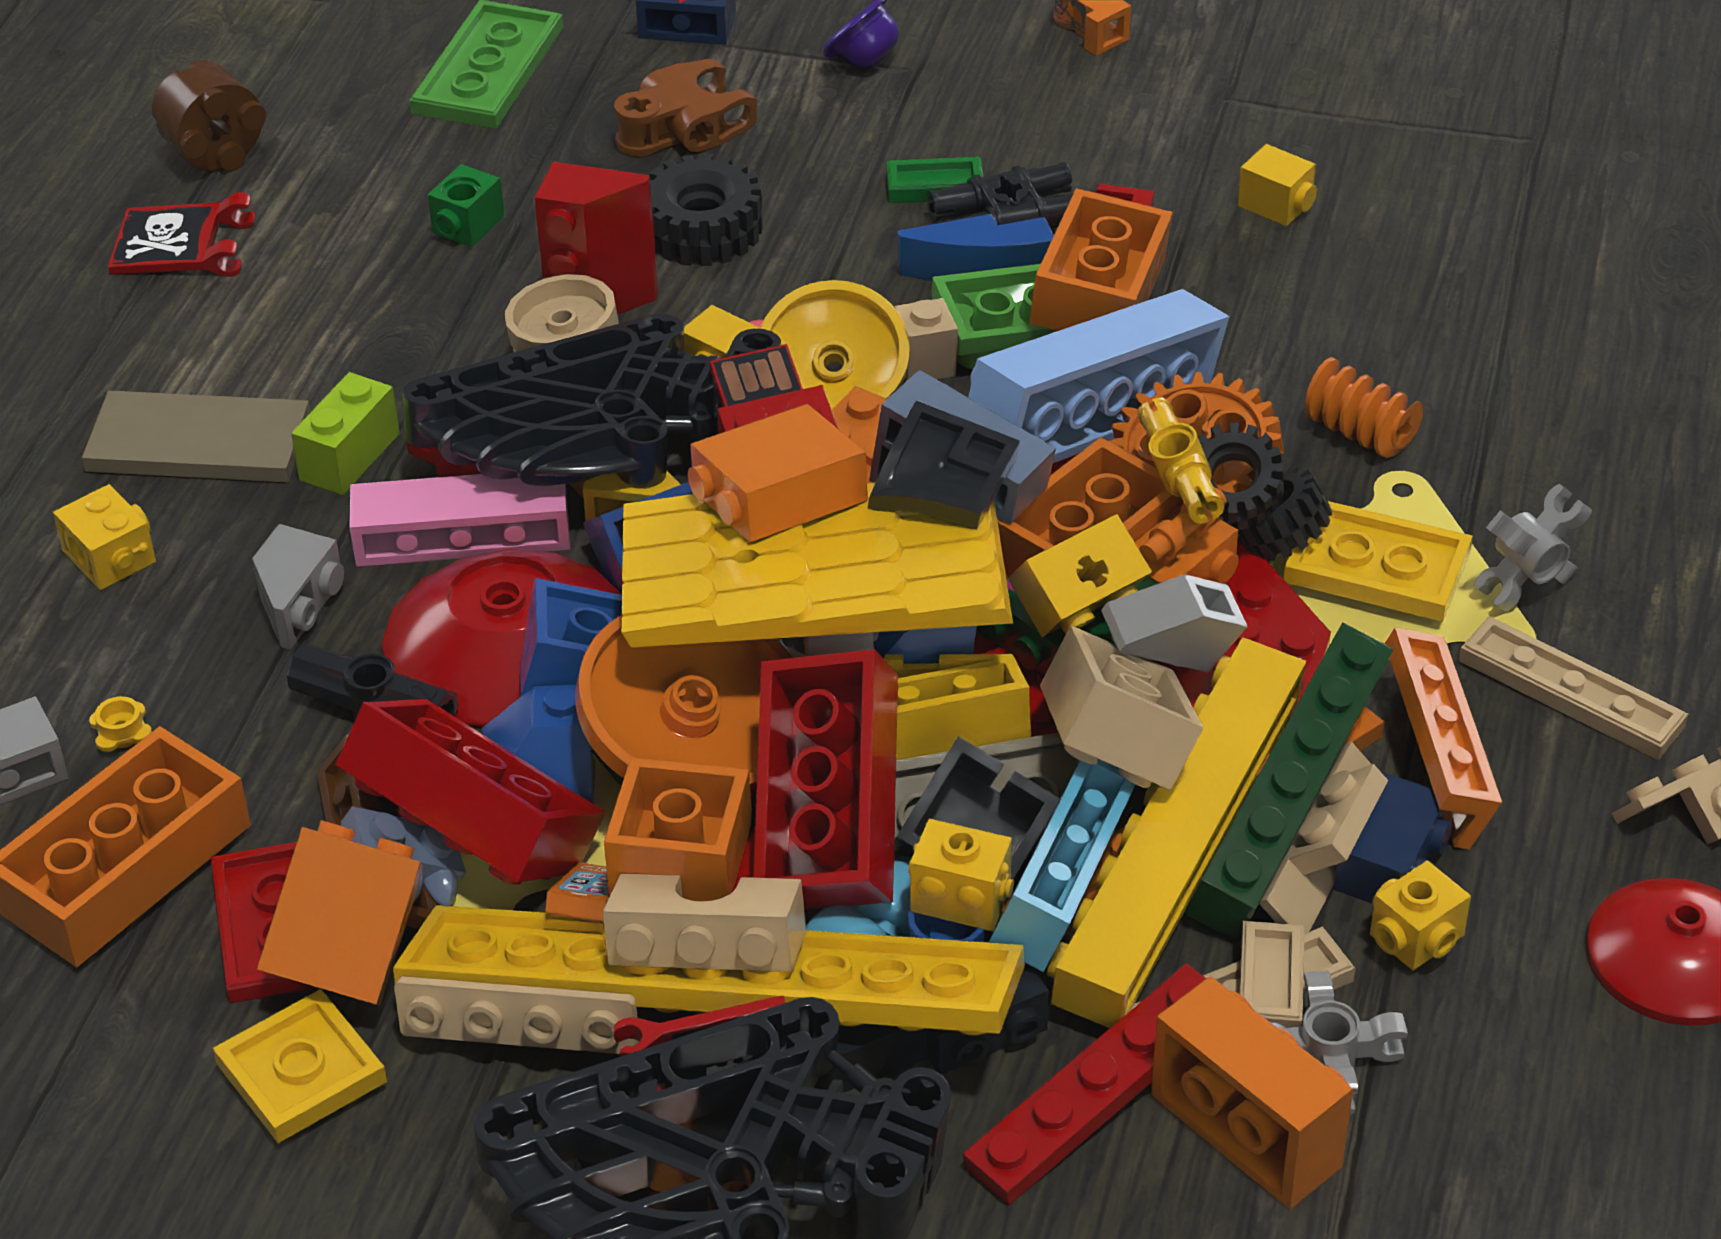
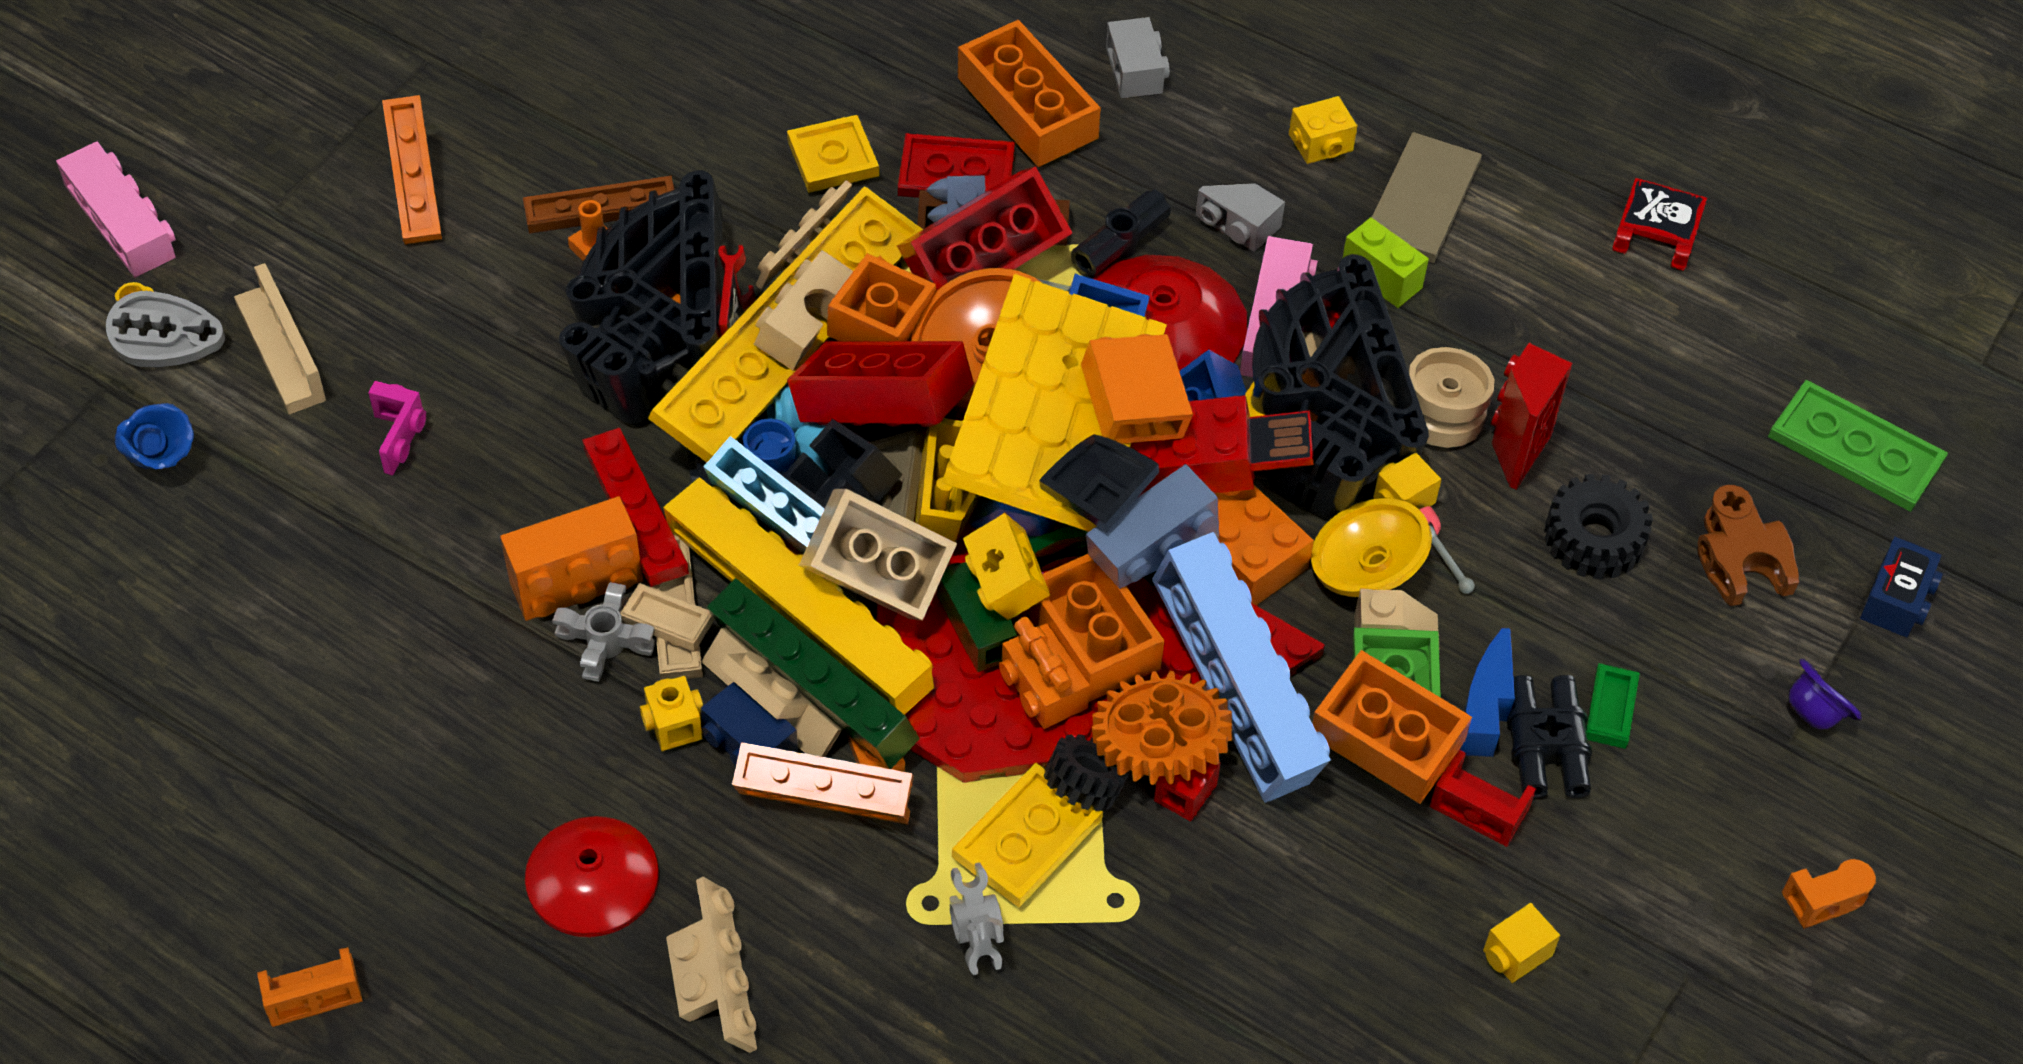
camera: 105 degrees right, 10 degrees up
yellow plate [89,696,152,752] -> none
reddish brown brick [152,60,266,171] -> none
orange brick [257,821,425,1006] -> none
green brick [427,164,505,247] -> none
yellow head [908,818,1014,931] -> none
light grey slope [1101,574,1248,672] -> none
yellow pin [1137,398,1224,524] -> none
black tyre [1198,423,1284,530] -> none
orange piece [1305,357,1423,459] -> none
tan tile [1459,616,1688,761] -> none

